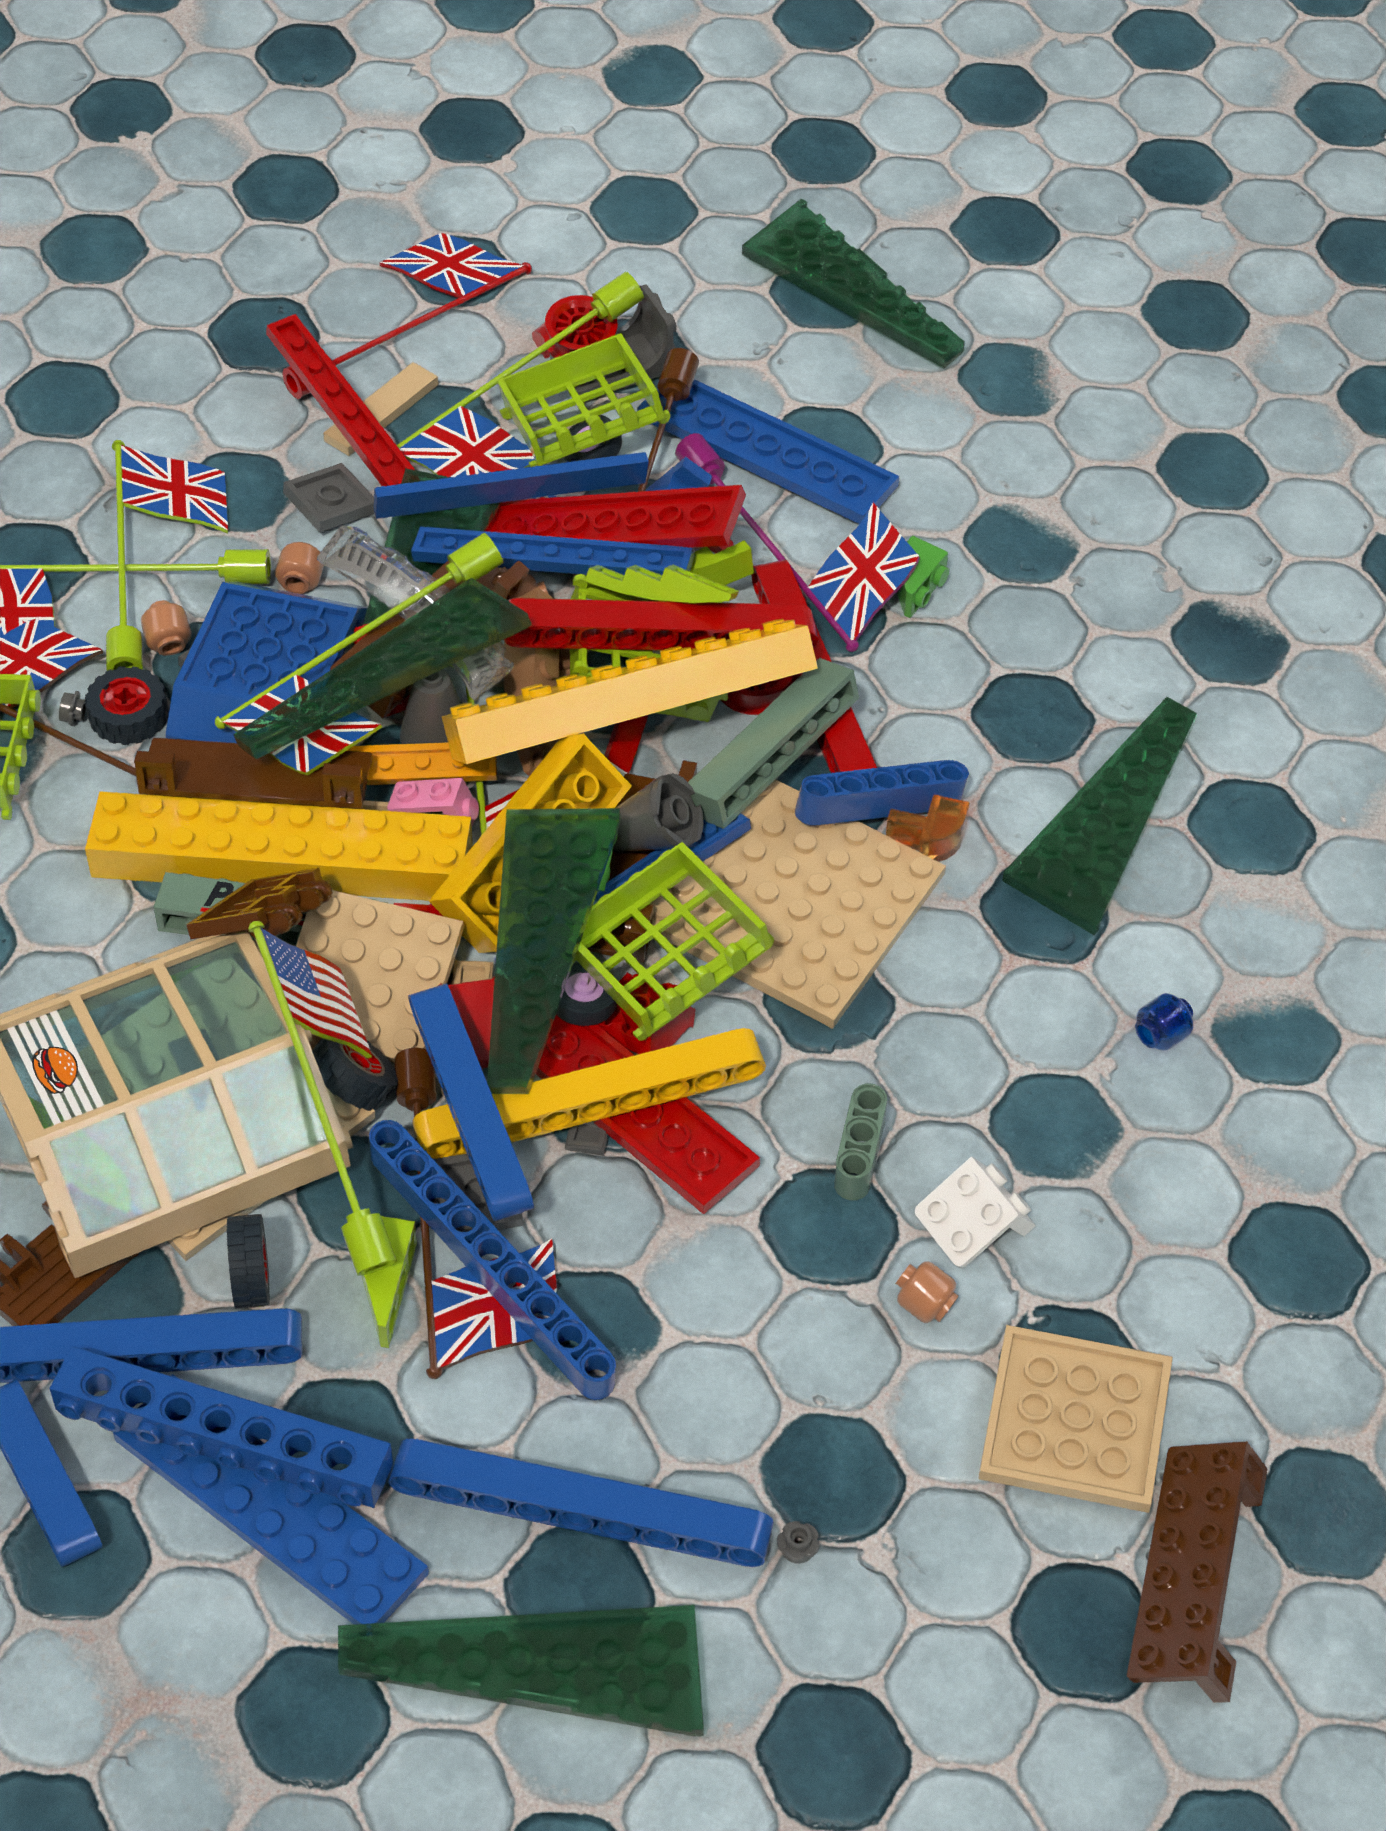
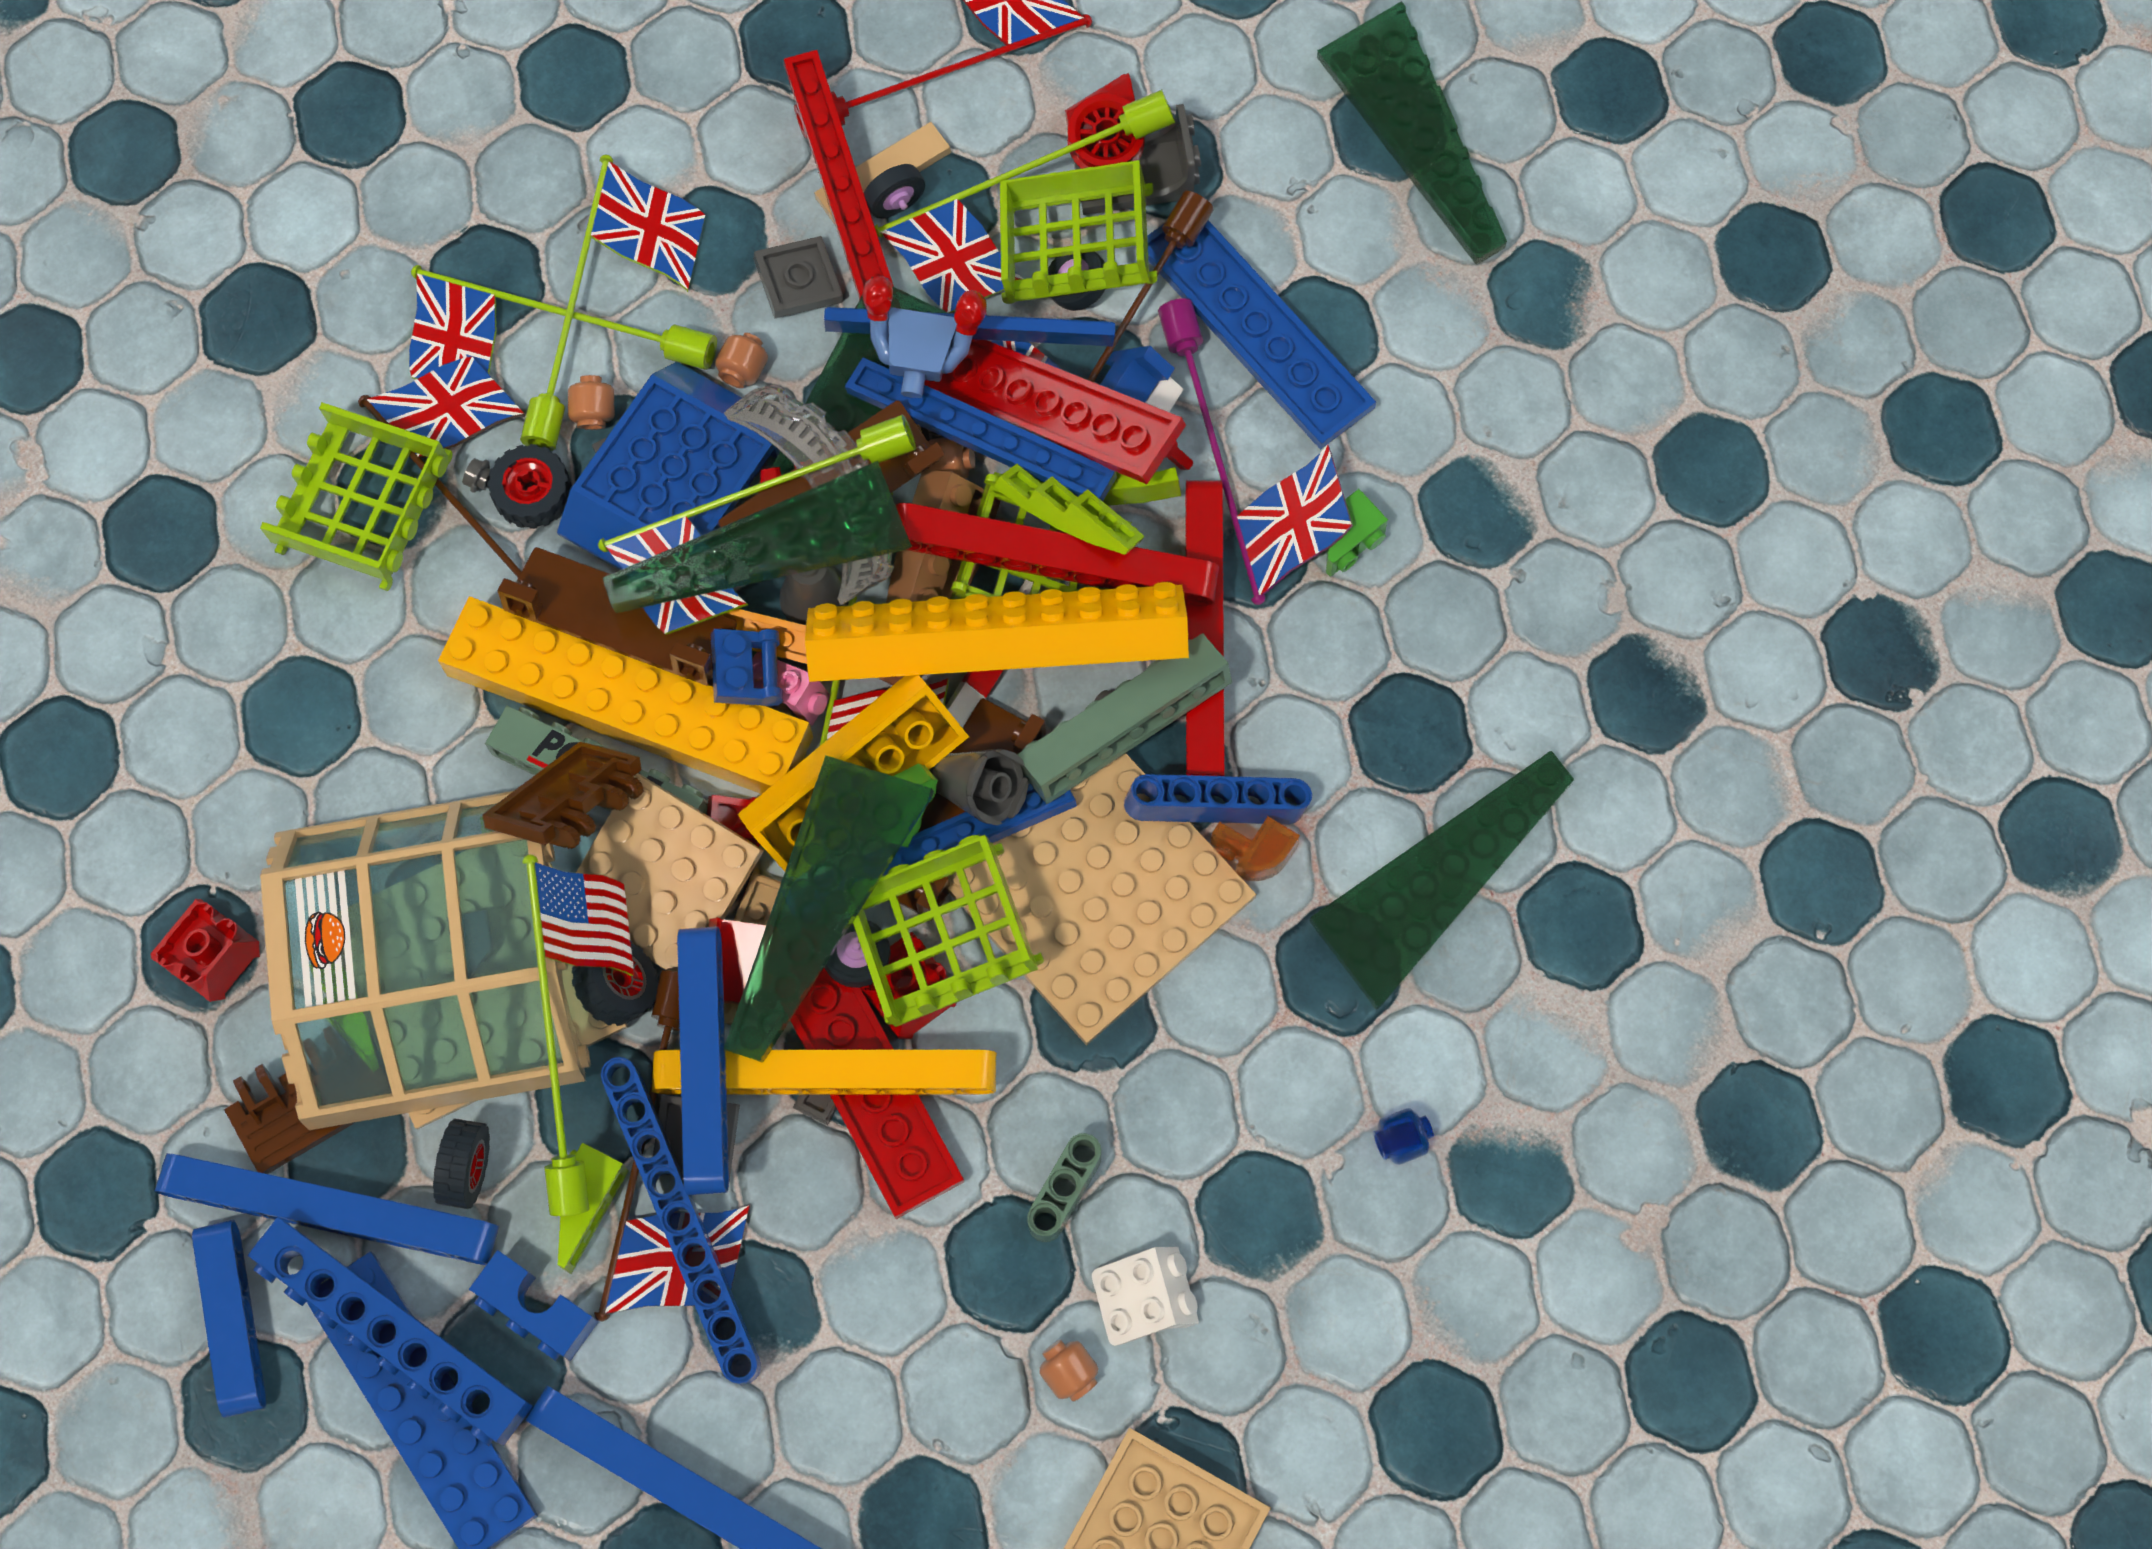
camera: 20 degrees right, 20 degrees up
none -> blue arch [469,1250,598,1361]
none -> blue plate [711,629,783,706]
none -> medium blue torso [862,276,987,398]
none -> black wheel [864,164,925,219]

